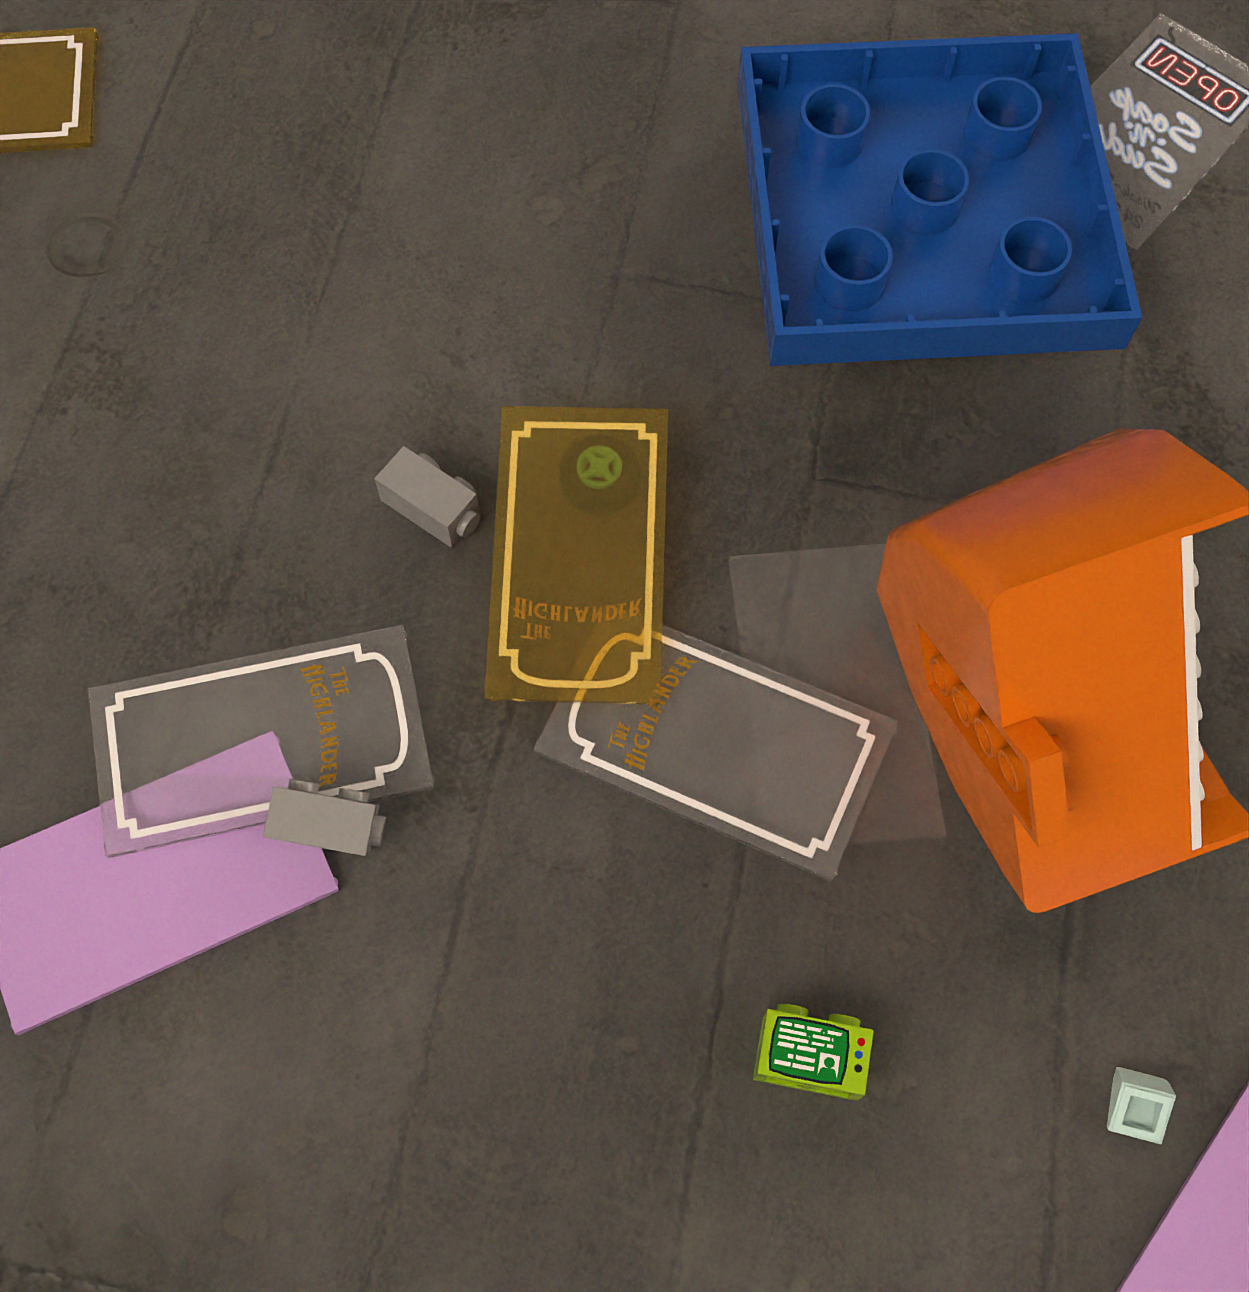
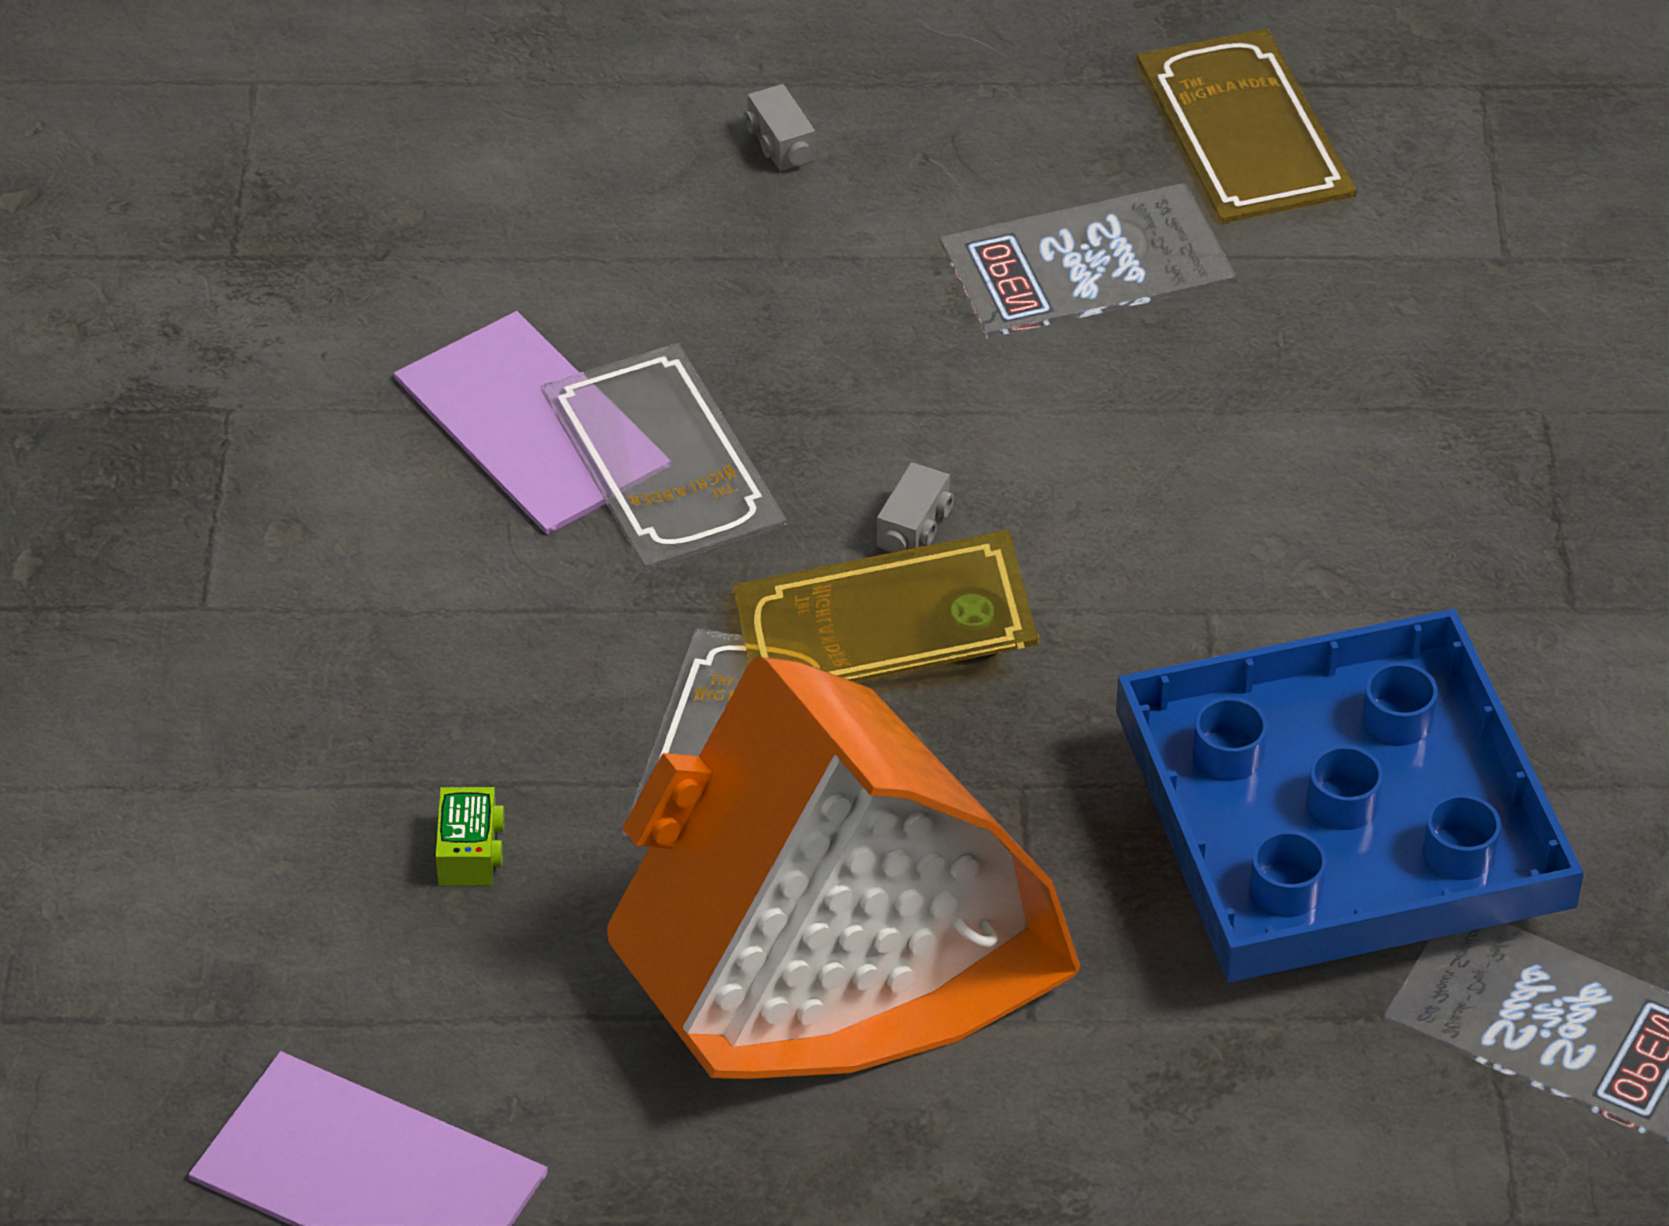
camera: 80 degrees right, 20 degrees down
light grey brick [263,778,386,856] -> none
light aqua slope [1107,1067,1176,1144] -> none
none -> clear piece [940,183,1237,338]

